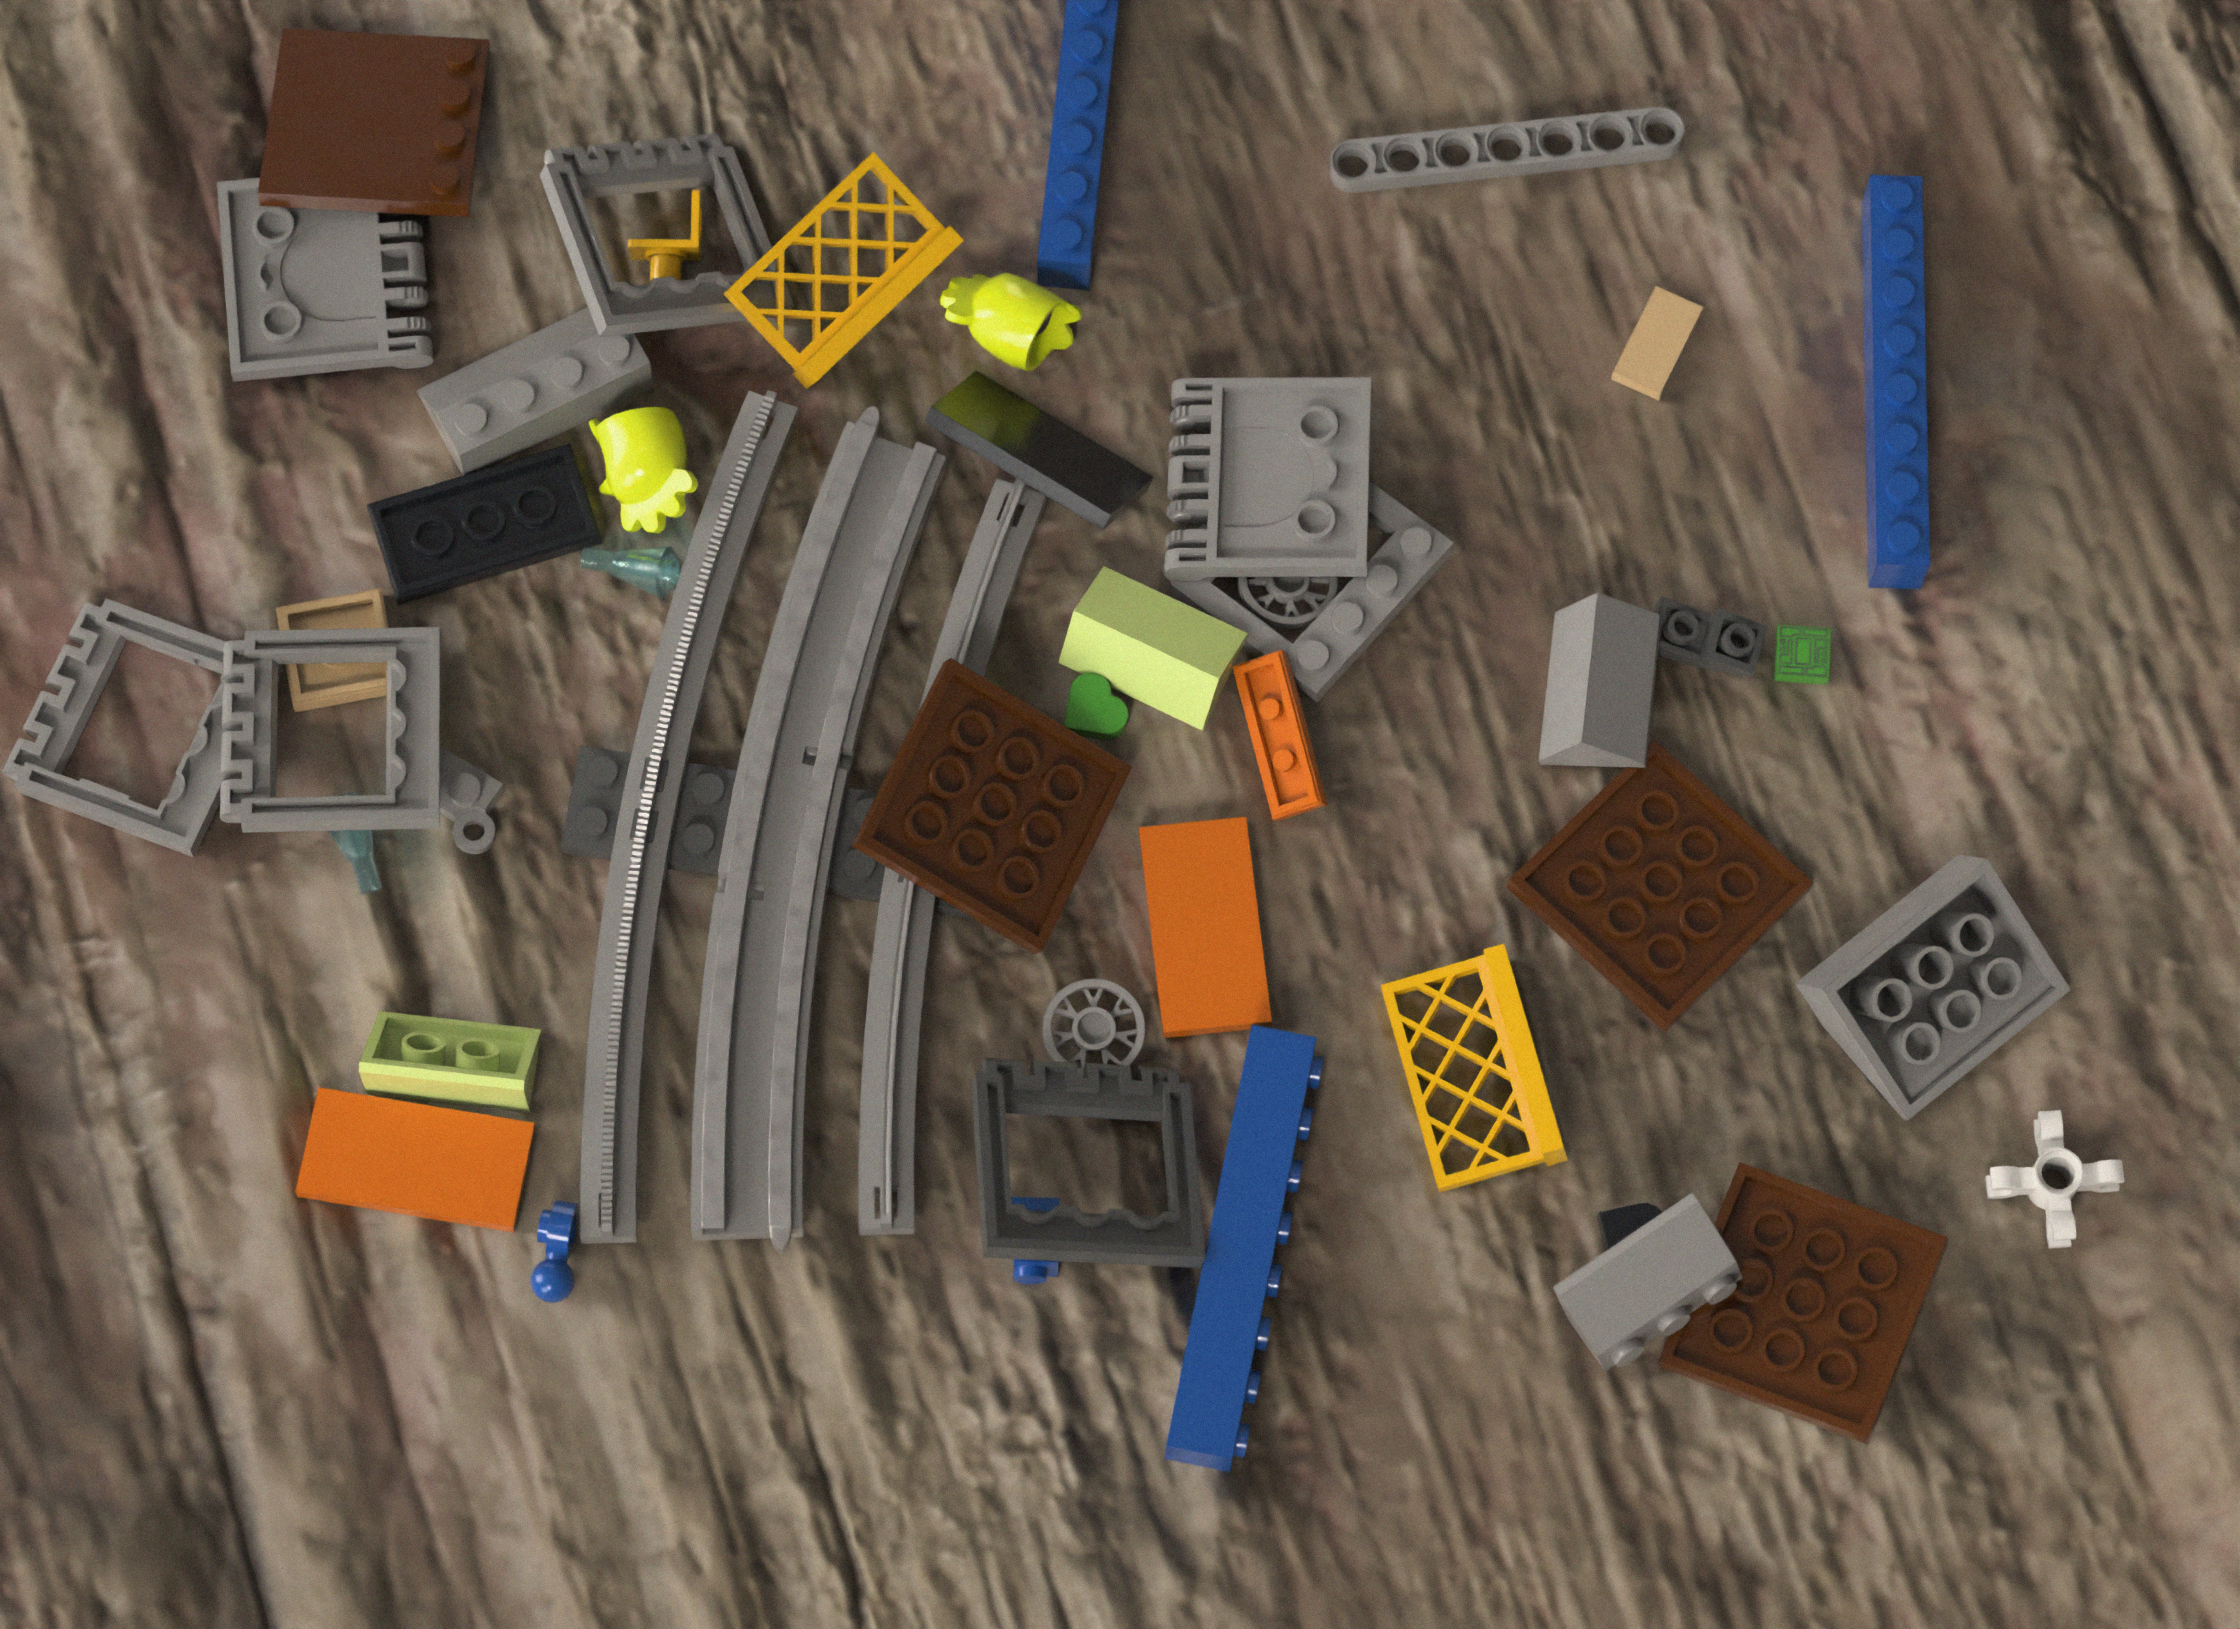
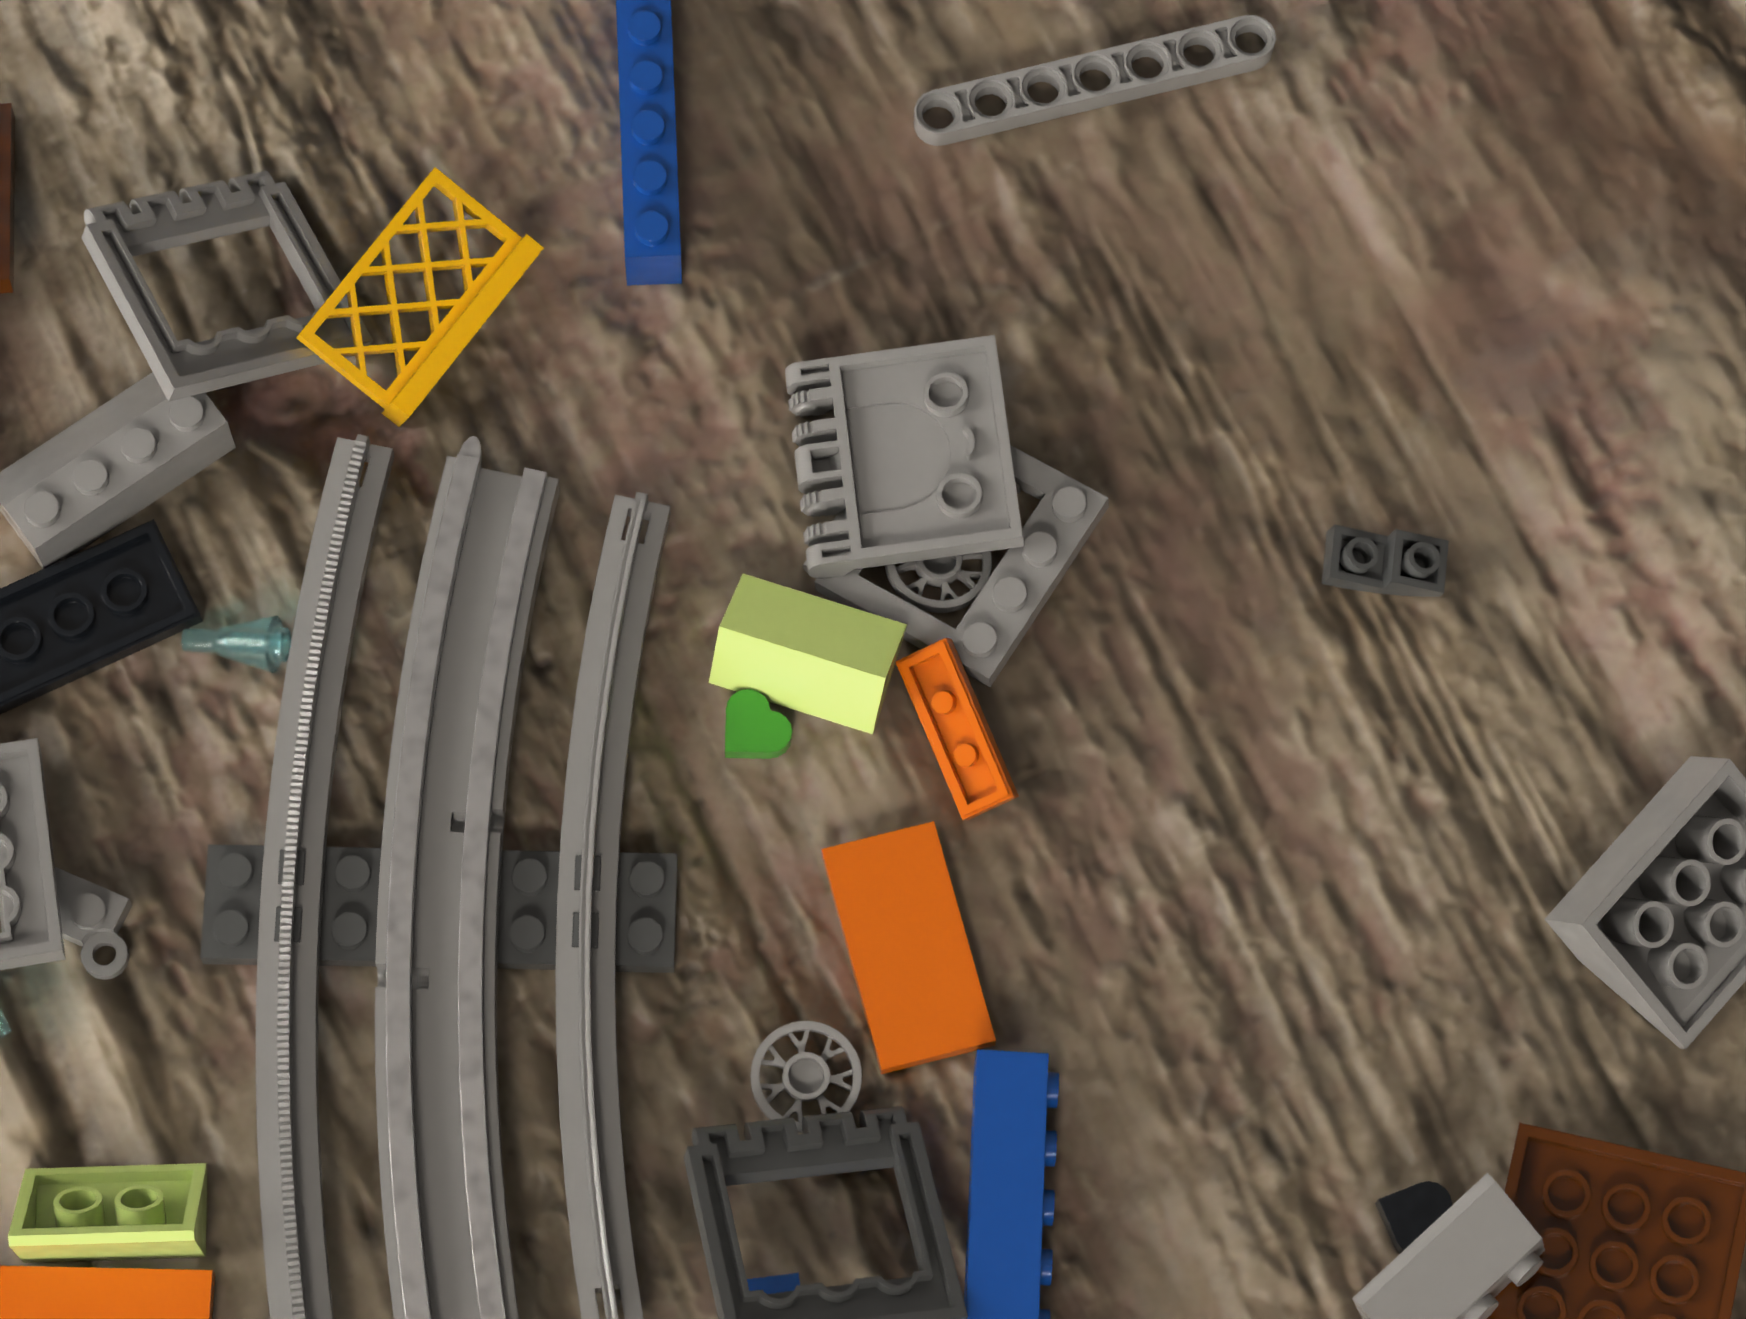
camera: 10 degrees left, 0 degrees up
neon yellow piece [589,407,698,533] -> none
yellow bracket [628,190,702,281] -> none
reddish brown plate [851,658,1132,955] -> none
black tile [925,370,1153,529] -> none
neon yellow piece [940,273,1083,371] -> none
yellow fence [1380,943,1568,1193] -> none
reddish brown plate [1506,740,1814,1033] -> none
light grey slope [1539,593,1662,768] -> none
tan tile [1611,286,1703,401] -> none
bright green tile [1774,625,1831,685] -> none
blue brick [1862,175,1930,589] -> none

